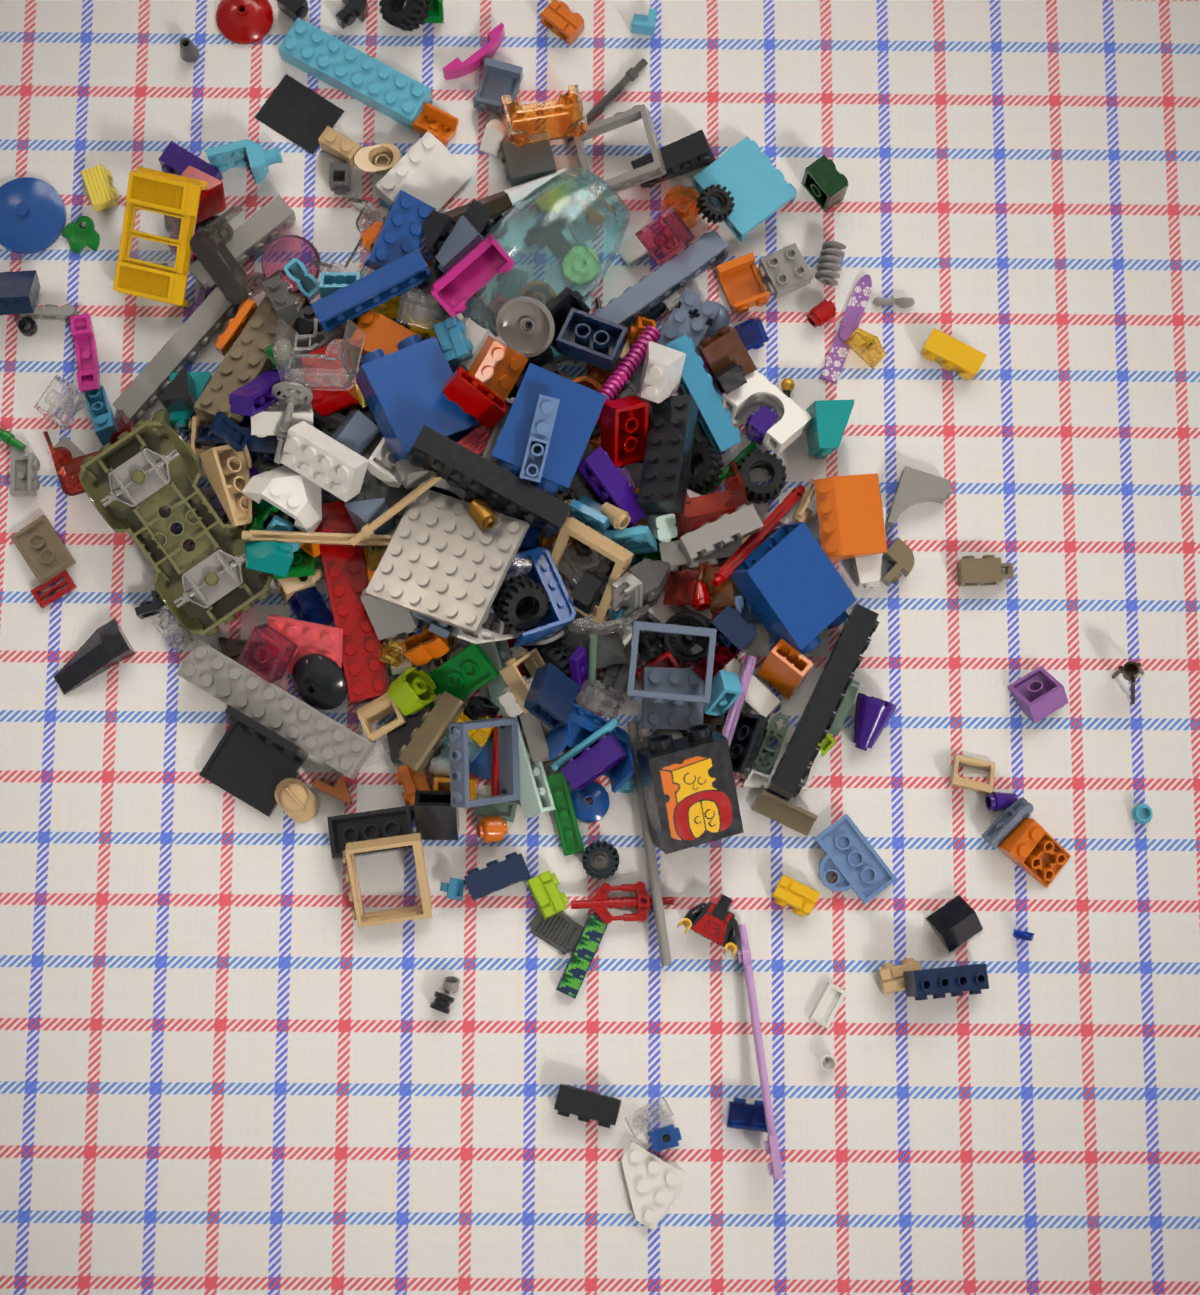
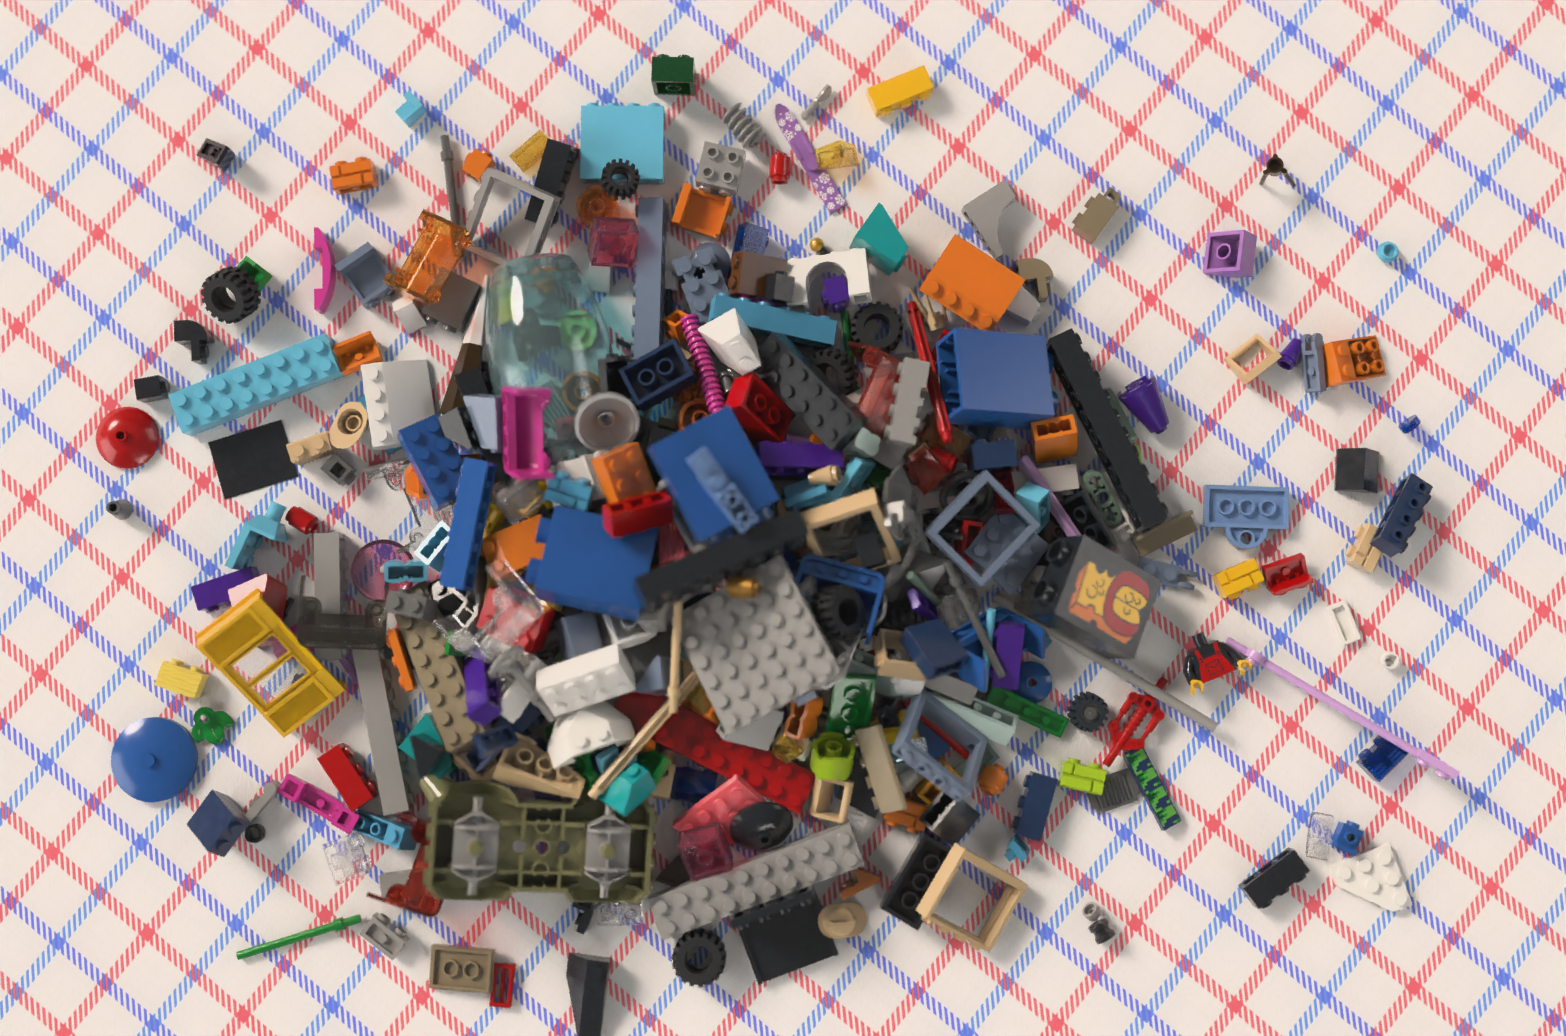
camera: 45 degrees left, 5 degrees up
none -> red brick [285,506,319,535]
none -> red brick [317,743,378,812]
none -> orange brick [462,148,496,184]
none -> clear yellow tile [509,130,548,173]
none -> black tyre [672,928,727,987]
none -> dark grey bar [943,559,1006,678]
none -> sand blue hinge [1137,557,1197,590]
none -> red bracket [1261,553,1313,596]

